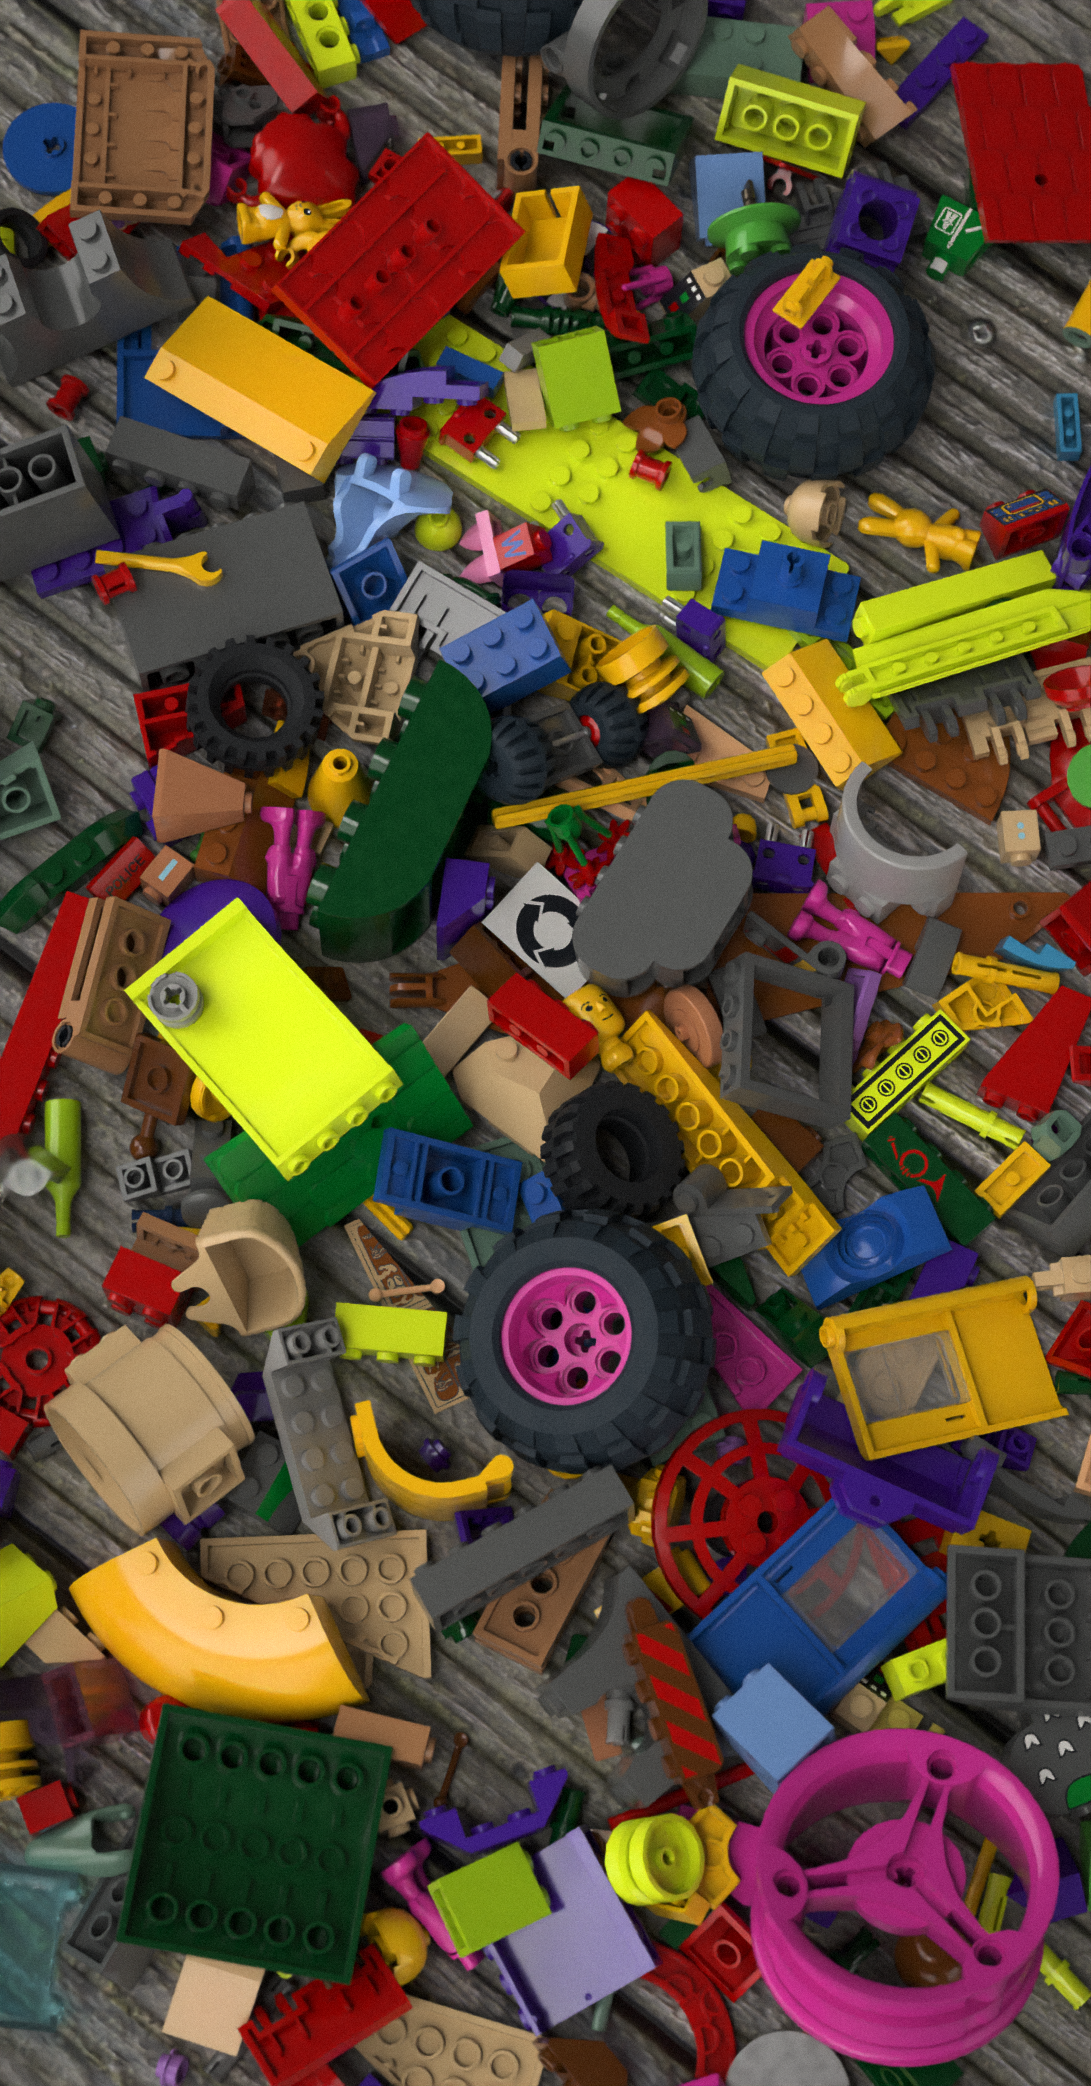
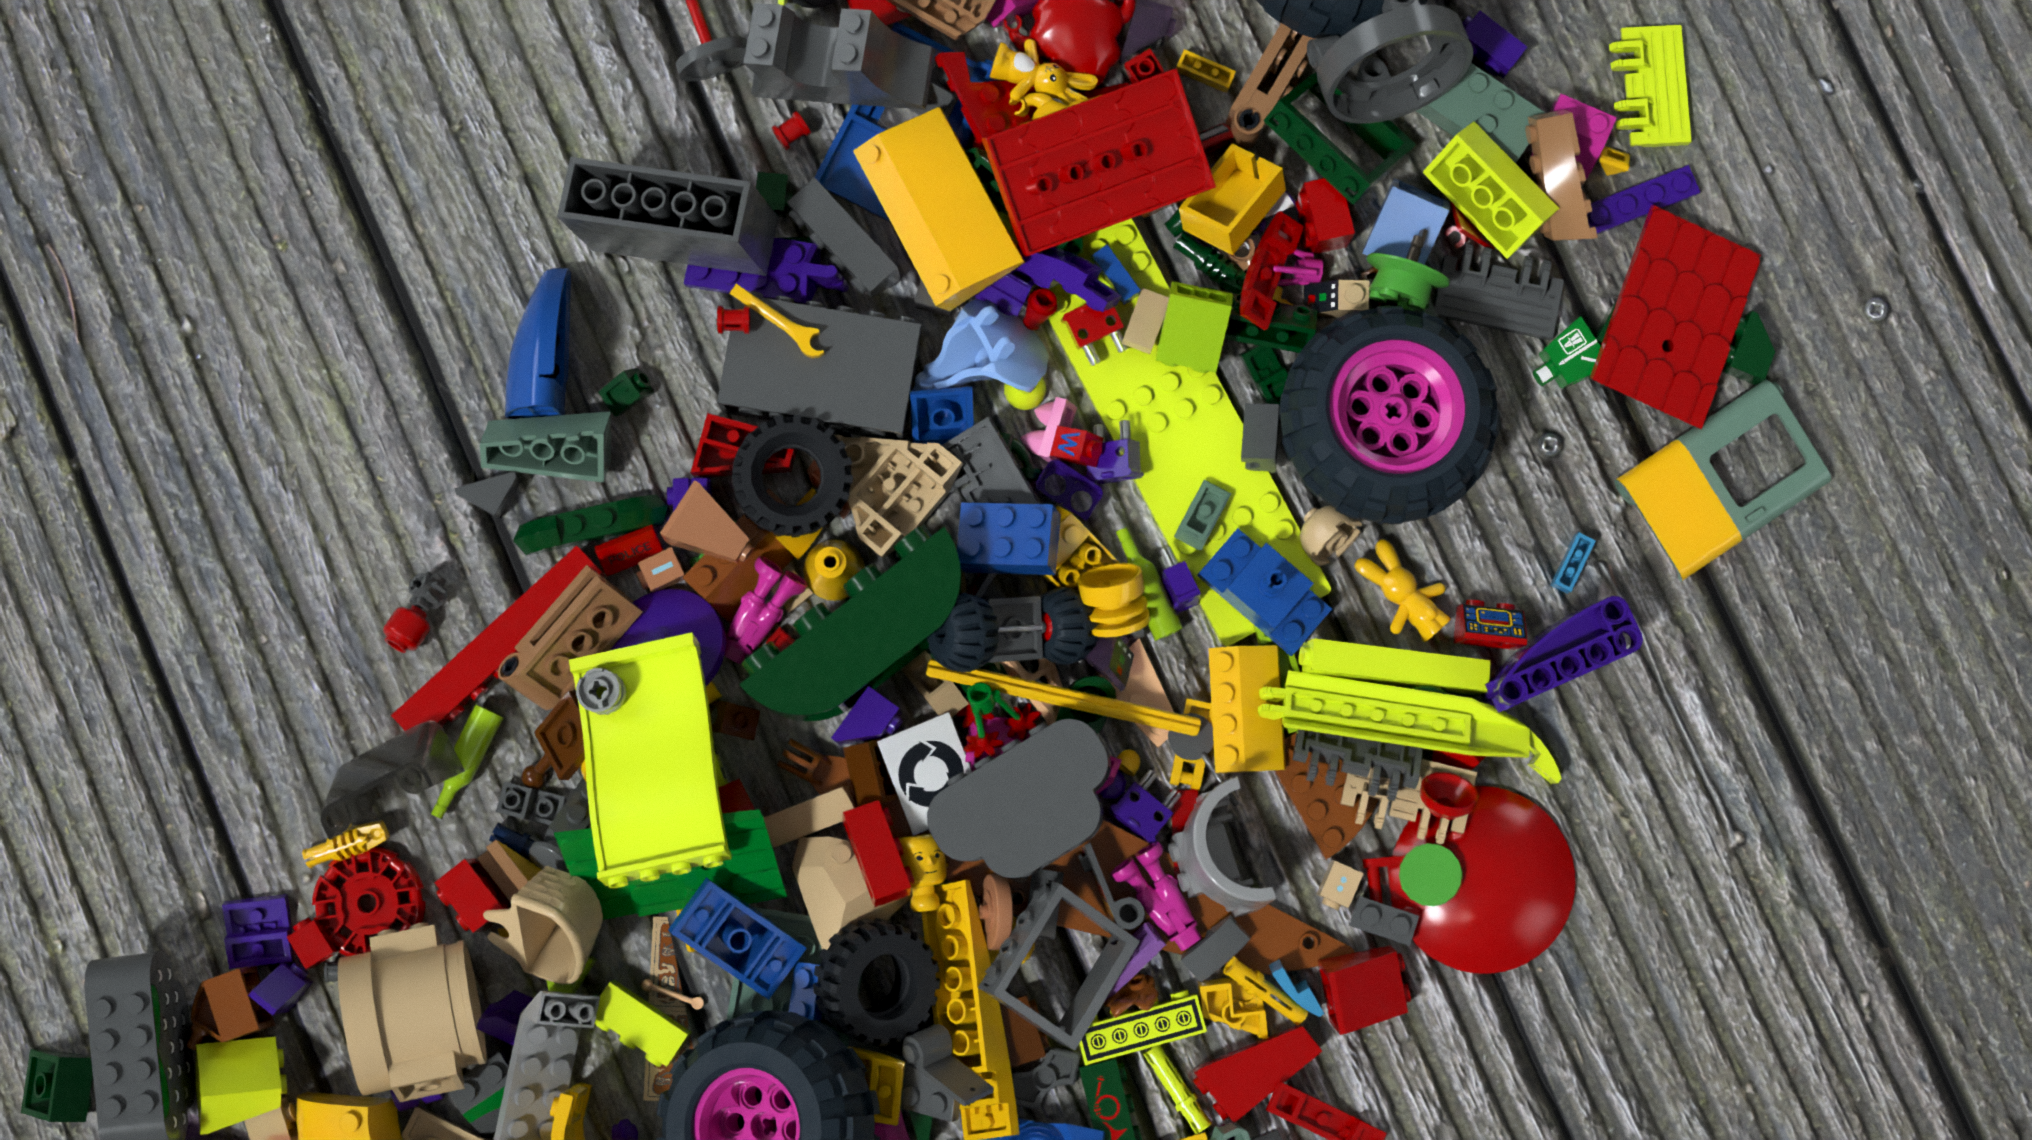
camera: 25 degrees right, 10 degrees up
light grey piece [499,328,550,373] -> none
dark orange plate [623,397,687,454] -> none
red bush [629,449,673,491] -> none
yellow hinge [772,256,841,329] -> none
dark purple piece [823,170,921,273] -> none

